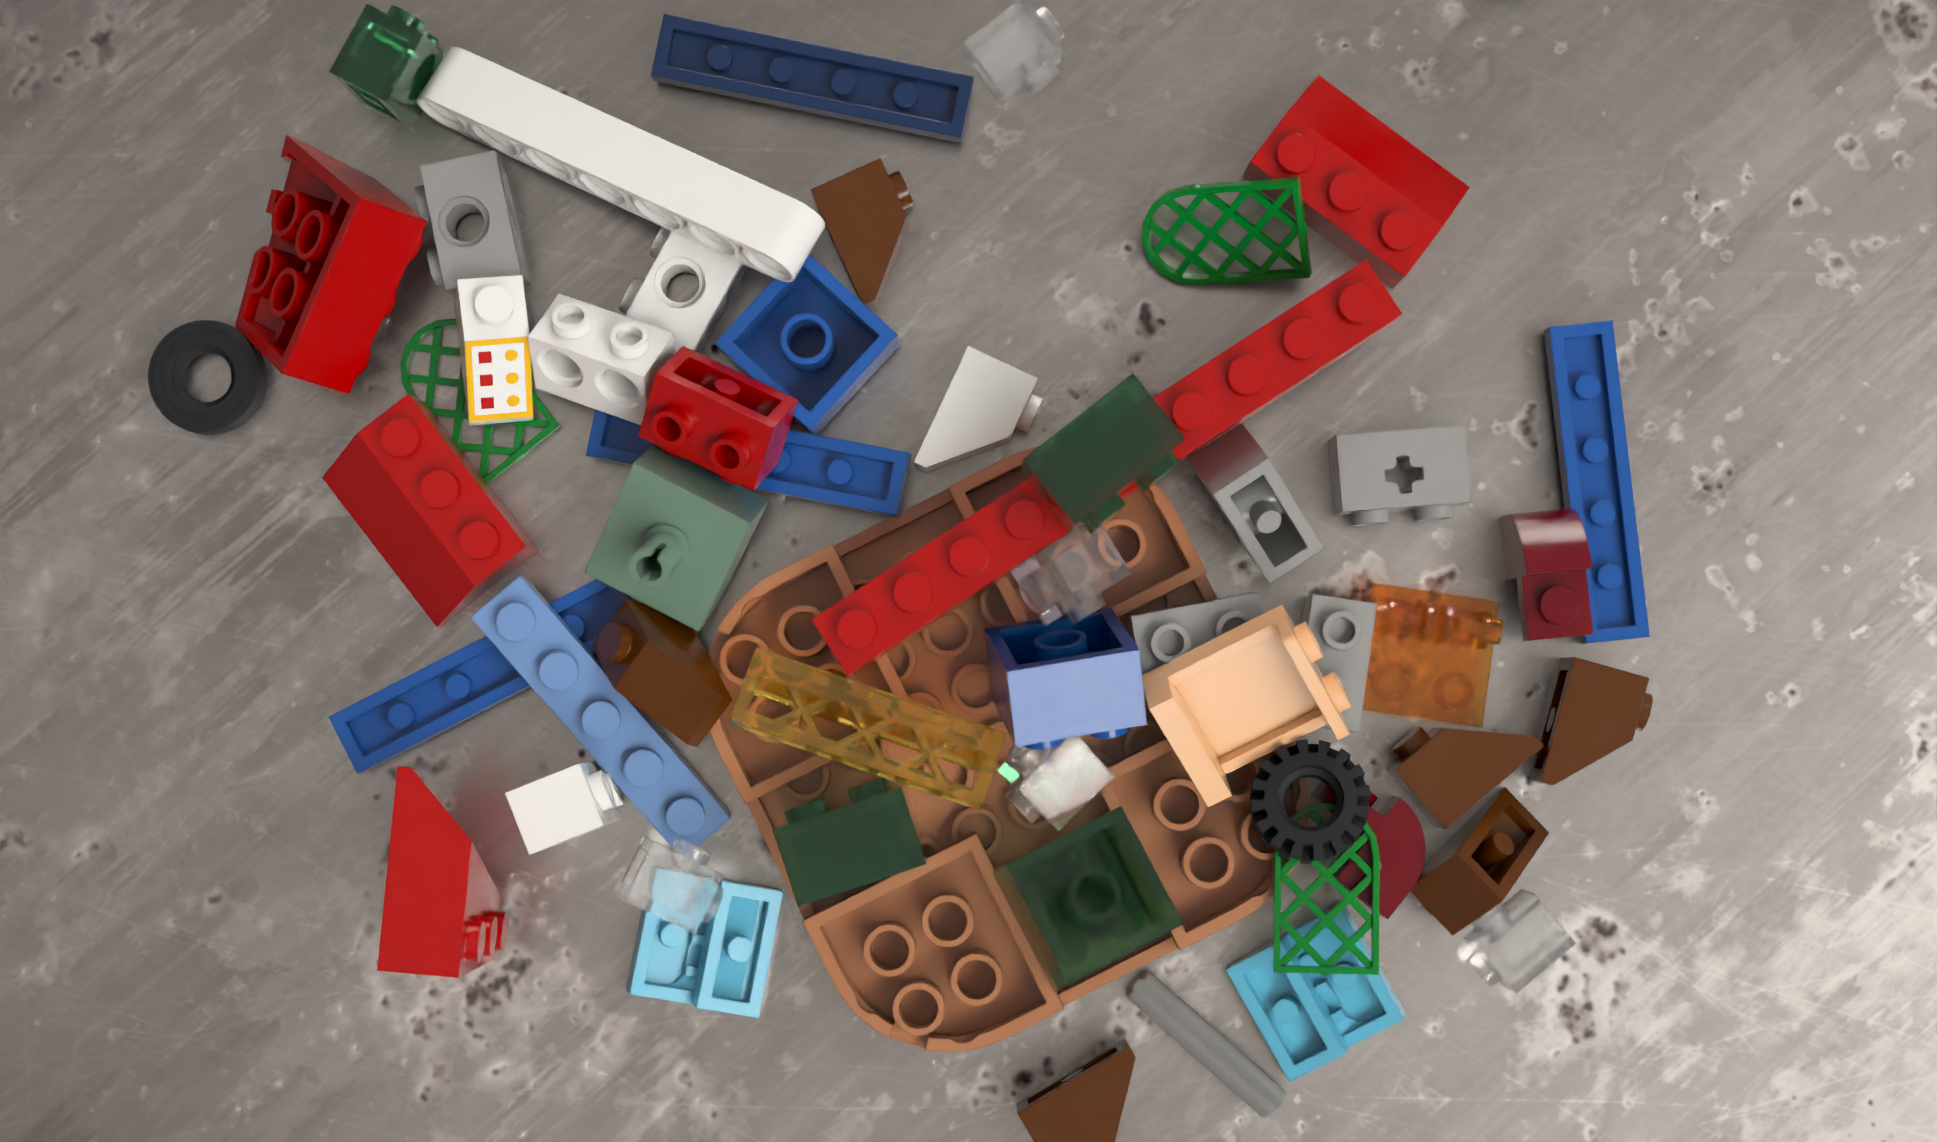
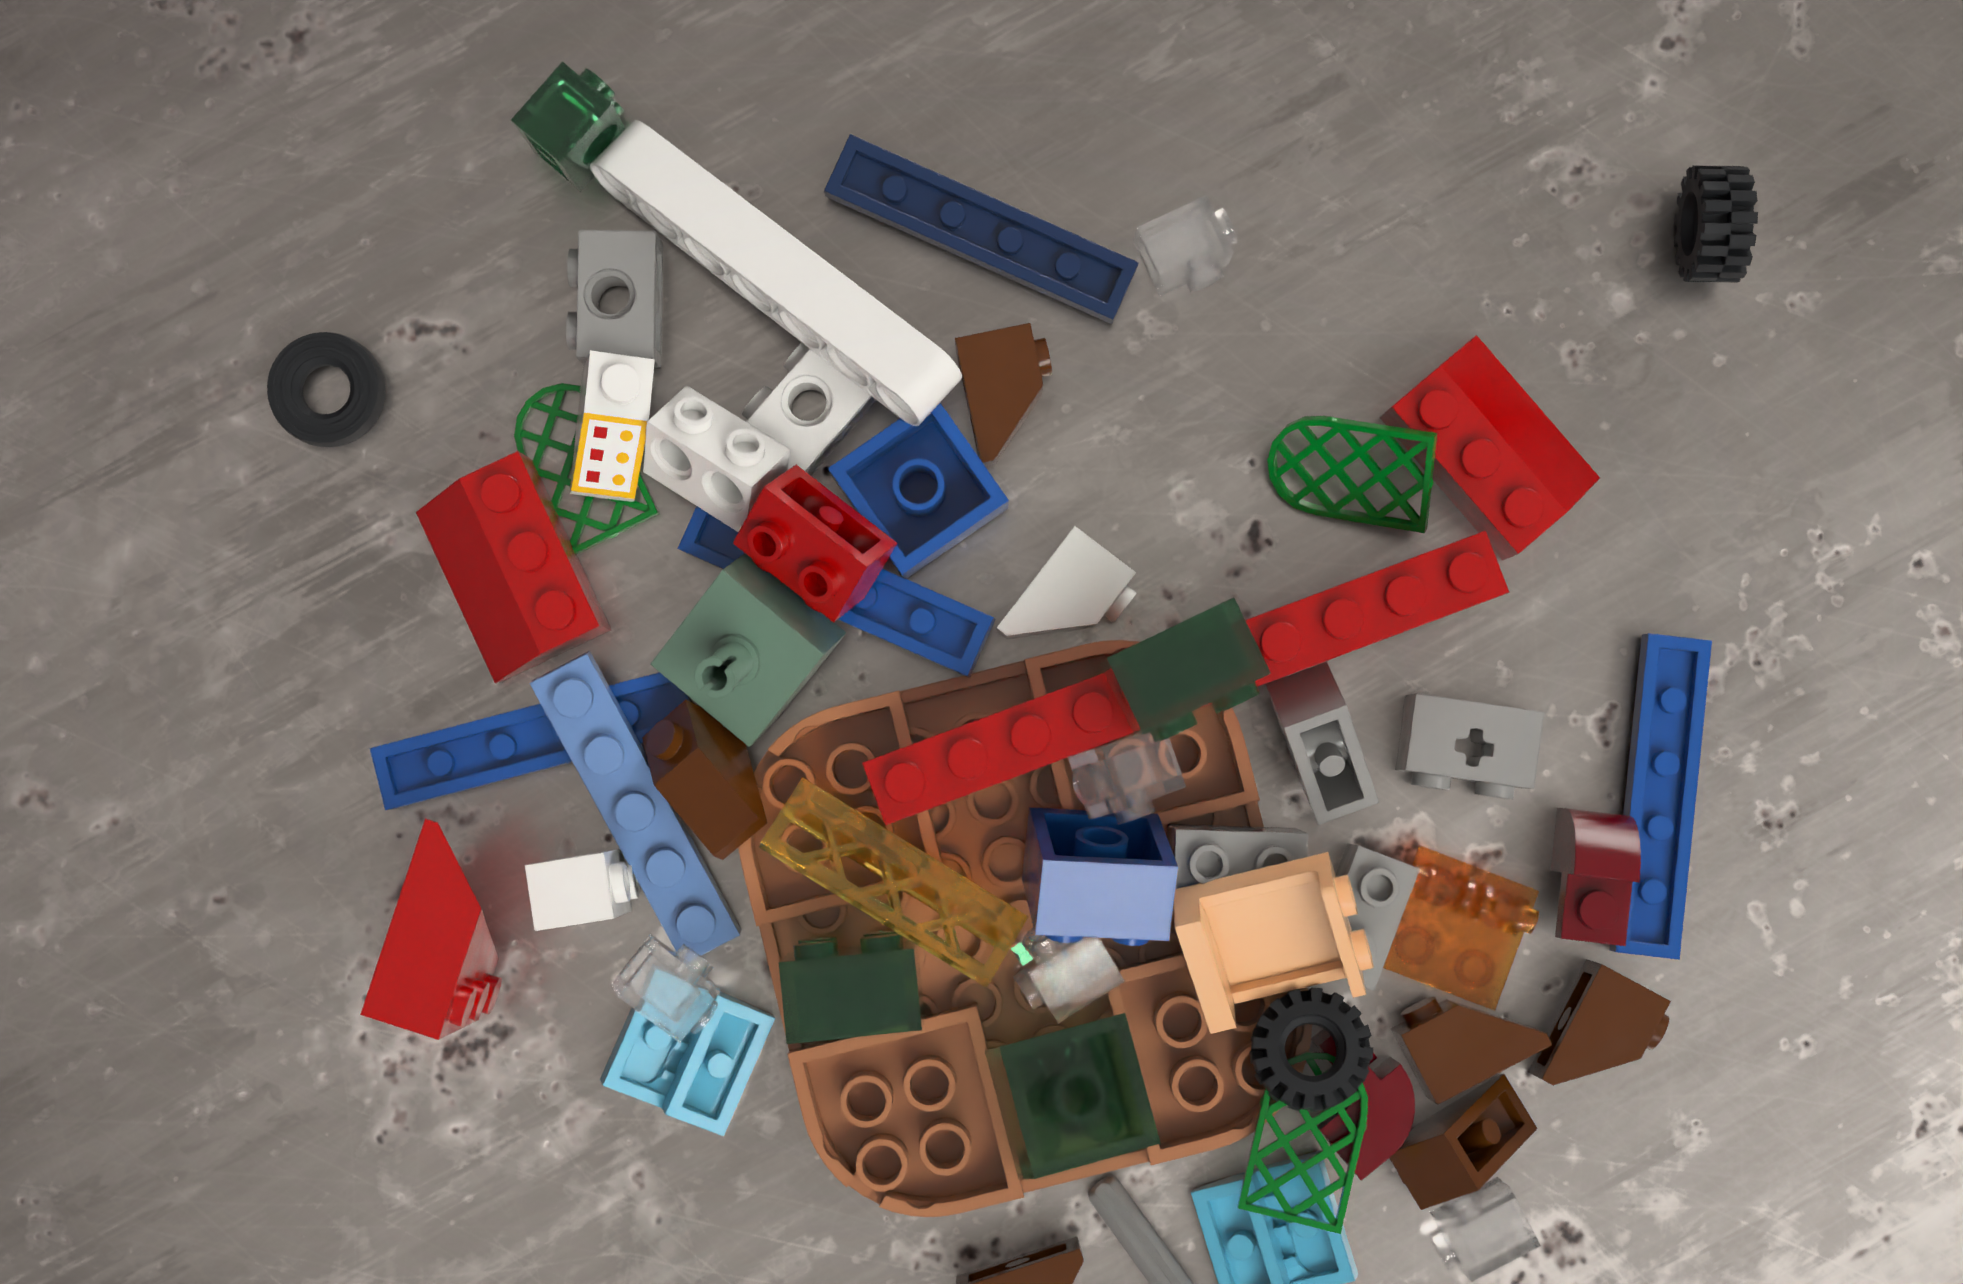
camera: 10 degrees right, 0 degrees up
red wedge [235,135,427,394] -> none

